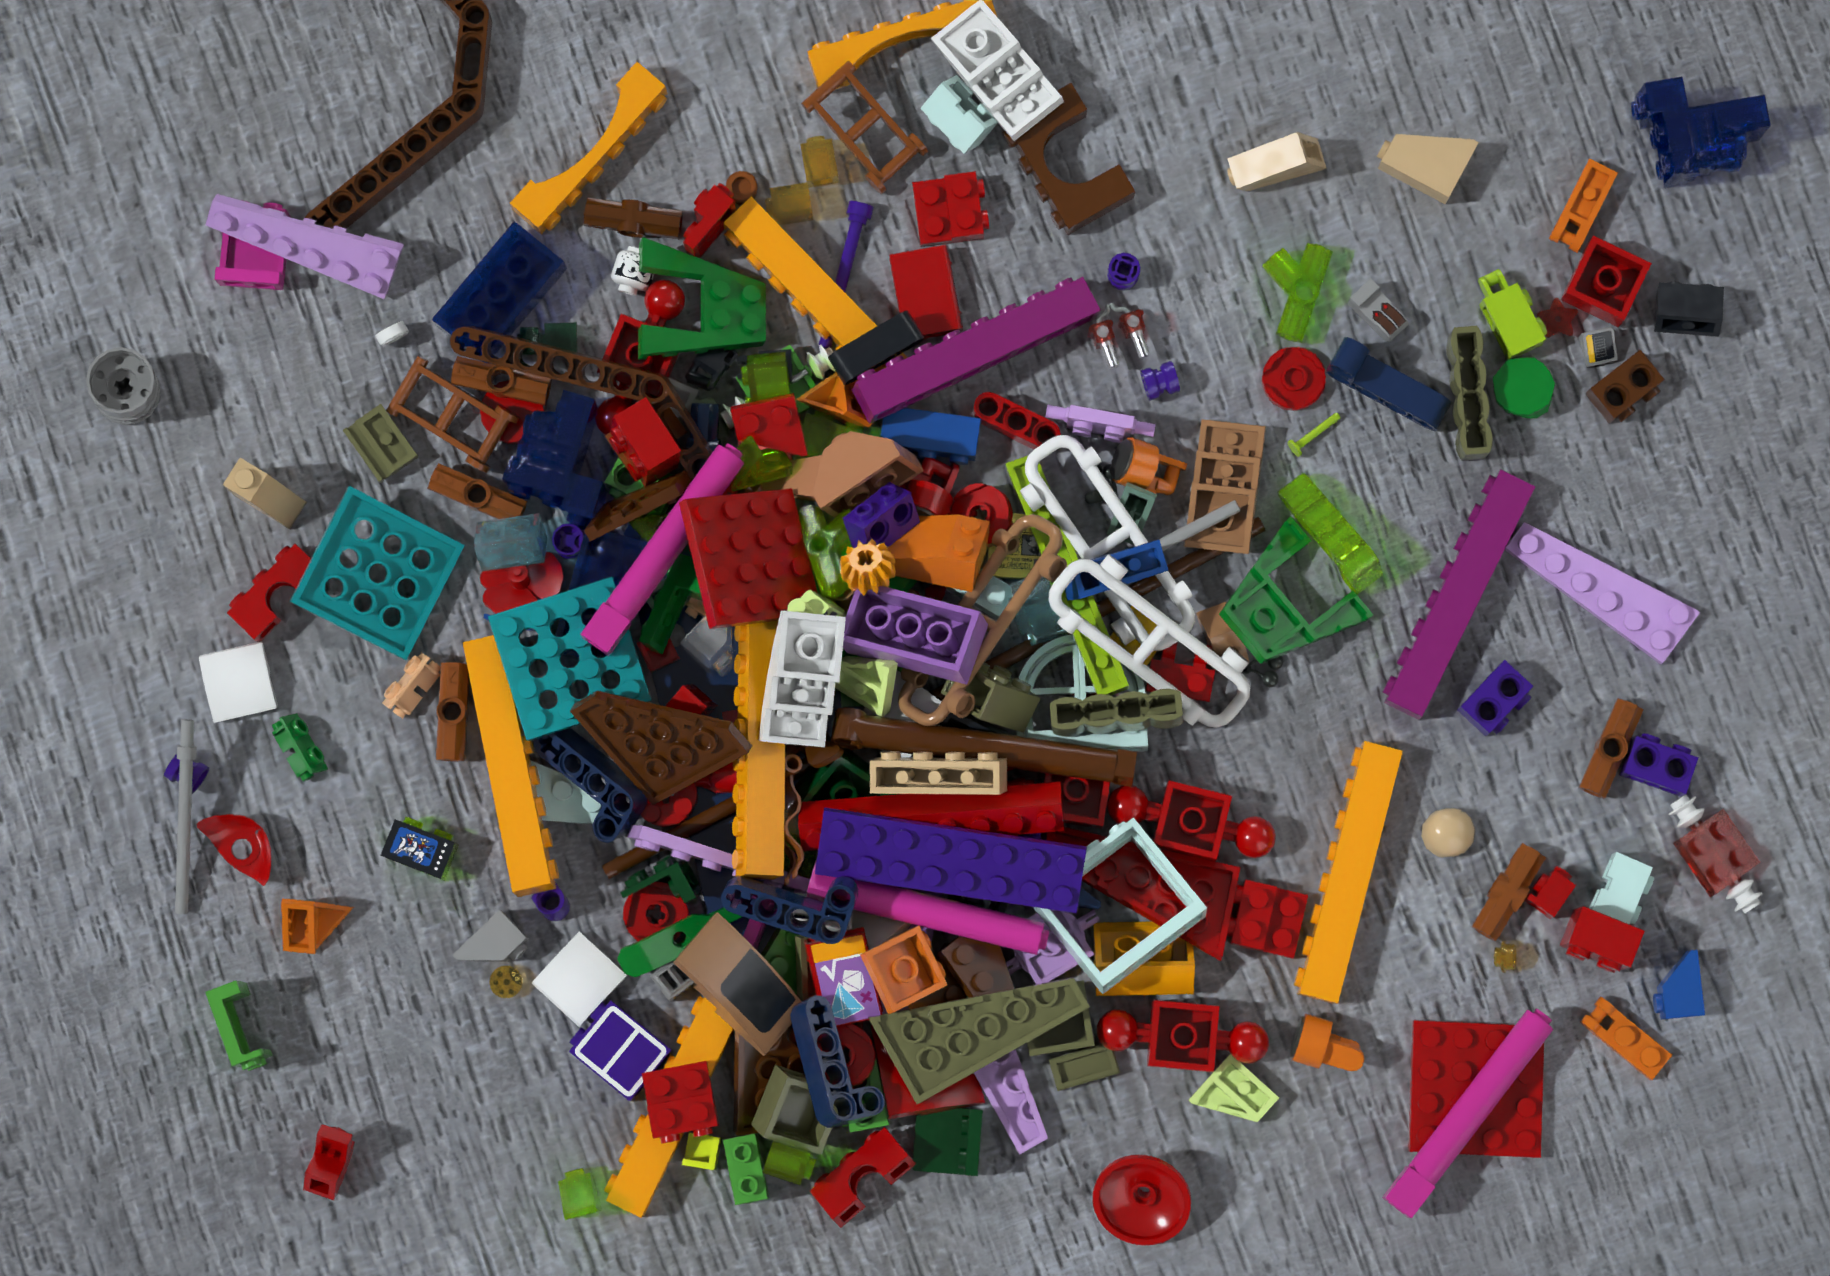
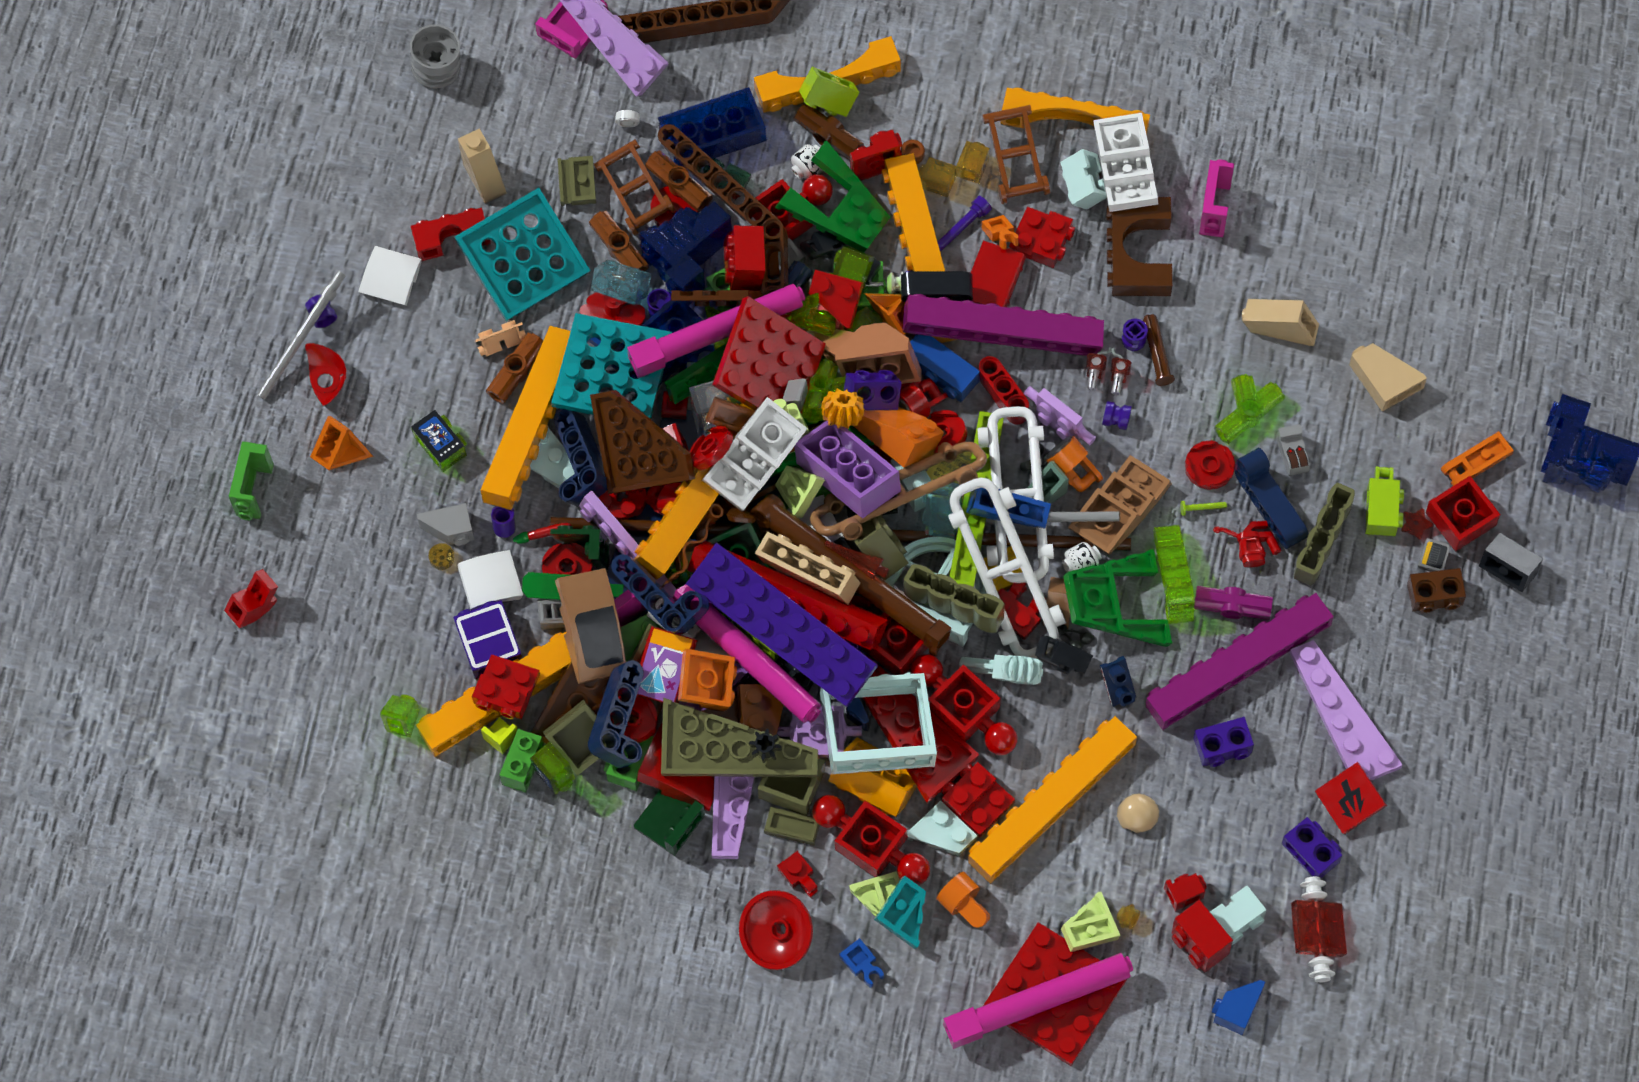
camera: 30 degrees right, 15 degrees down
green hinge [272,713,328,782] -> none
red arch [810,1127,916,1228] -> none
dark orange piece [1471,843,1546,941] -> none
green hat [1493,357,1555,418] -> none
dark orange piece [1578,698,1644,799] -> none
orange plate [1580,997,1672,1081] -> none
none -> red piece [513,523,572,544]
none -> red tile [689,426,733,470]
none -> dark orange tile [705,397,755,433]
none -> black gear [749,729,782,763]
none -> red plate [777,851,818,898]
none -> light grey slope [783,378,808,412]
none -> lime brick [799,66,860,117]
none -> clear red piece [824,541,890,579]
none -> blue plate [839,938,884,988]
none -> teal wing [874,876,926,949]
none -> light aqua wing [907,801,977,856]
none -> light aqua gear [959,655,1043,685]
none -> orange plate [982,215,1018,249]
none -> black piece [1035,634,1093,675]
none -> yellowish green wing [1061,892,1120,952]
none -> white head [1062,542,1102,572]
none -> dark blue hips [1100,656,1136,707]
none -> reddish brown axle [1143,314,1175,386]
none -> magenta piece [1194,586,1273,620]
none -> dark pink panel [1199,159,1234,238]
none -> red piece [1213,521,1282,568]
none -> red tile [1315,762,1387,835]

